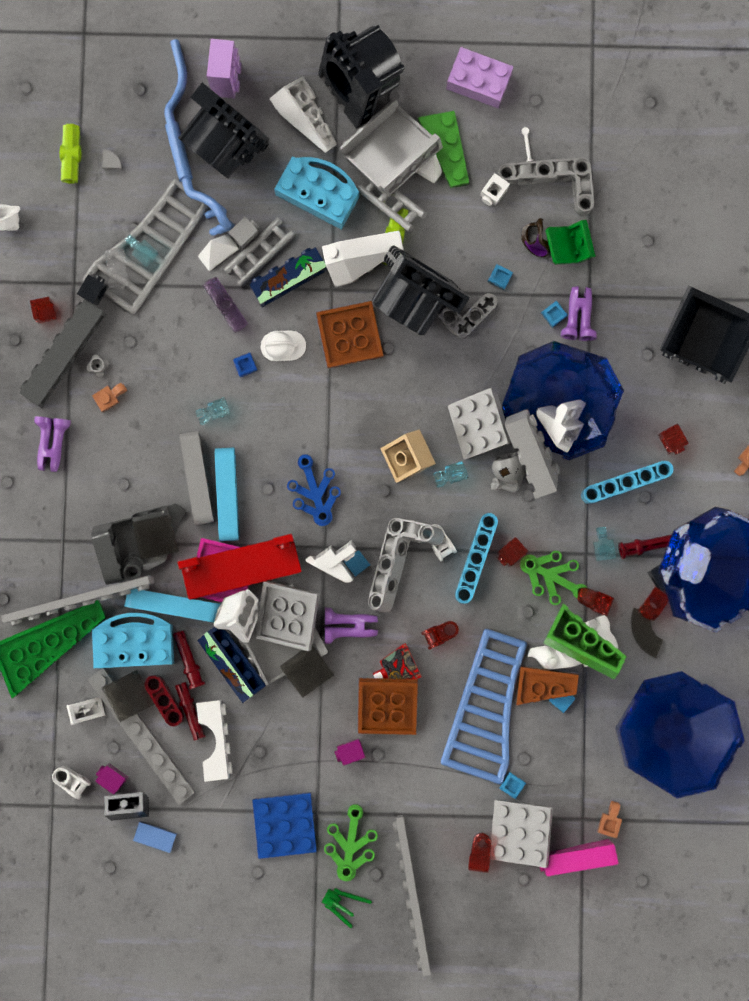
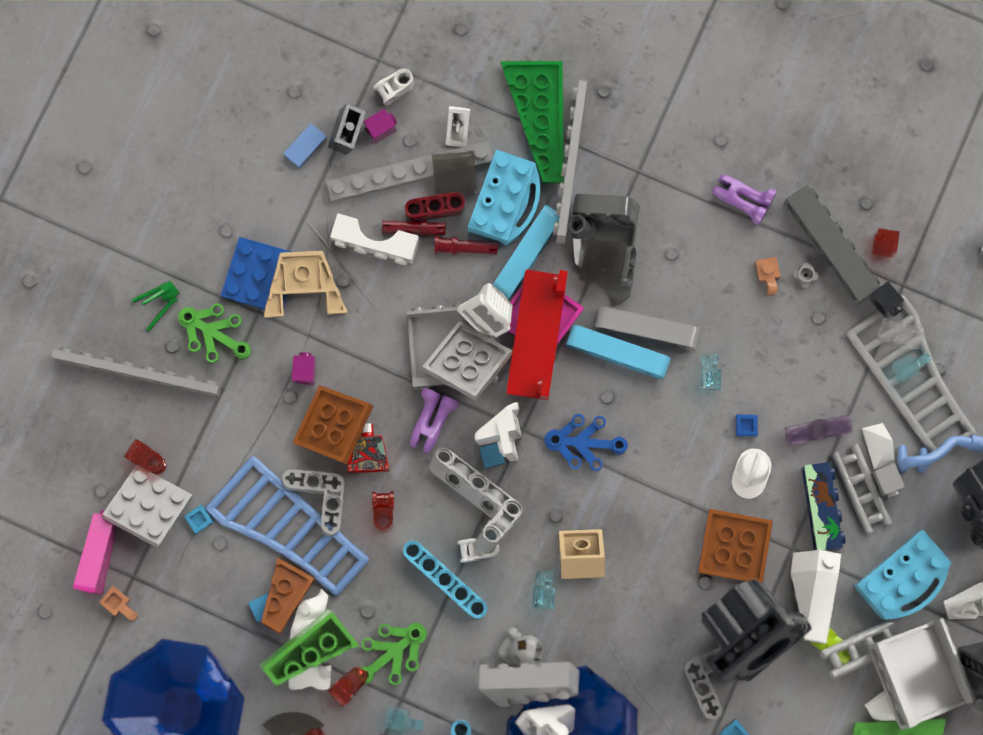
camera: 115 degrees right, 5 degrees down
dark blue brick [197,627,266,703] -> none
clear smoke tile [280,645,334,698] -> none
light grey plate [448,387,512,460] -> none
clear red brick [497,537,528,567] -> none
none -> tan wing [263,251,347,318]
none -> light grey beam [282,469,344,537]

